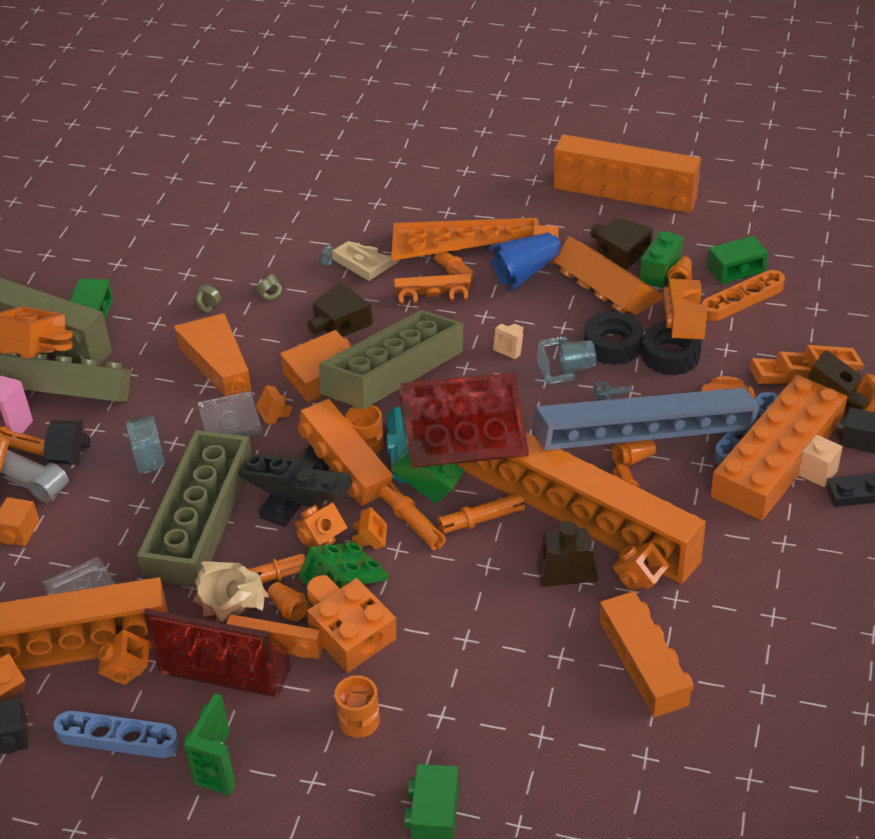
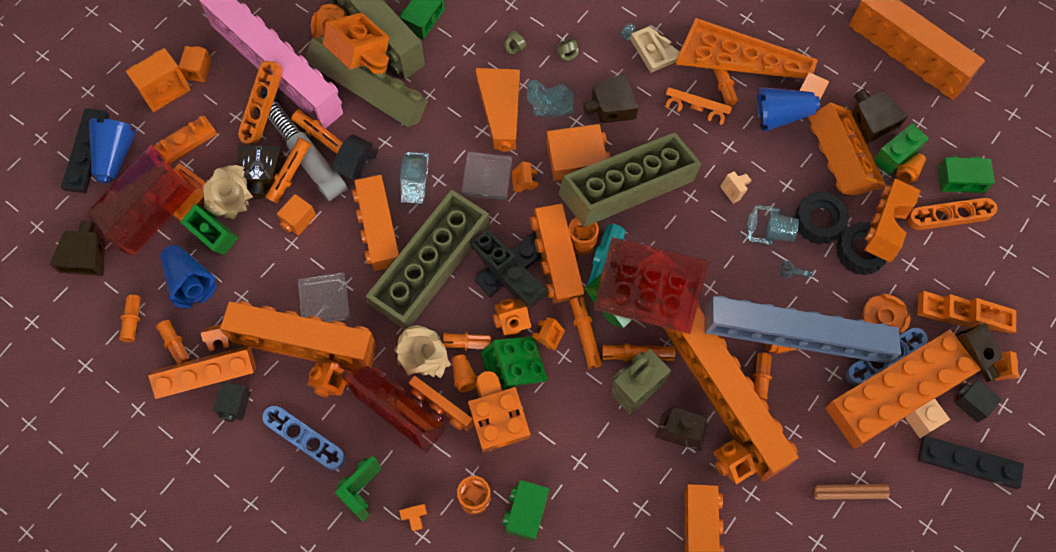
camera: 20 degrees right, 25 degrees up
none -> orange brick [352,175,399,271]
none -> orange tile [399,503,428,531]
none -> green brick [502,480,549,542]
none -> clear light blue brick [527,79,574,117]
none -> olive brick [610,349,671,415]
none -> nougat axle [813,484,890,500]

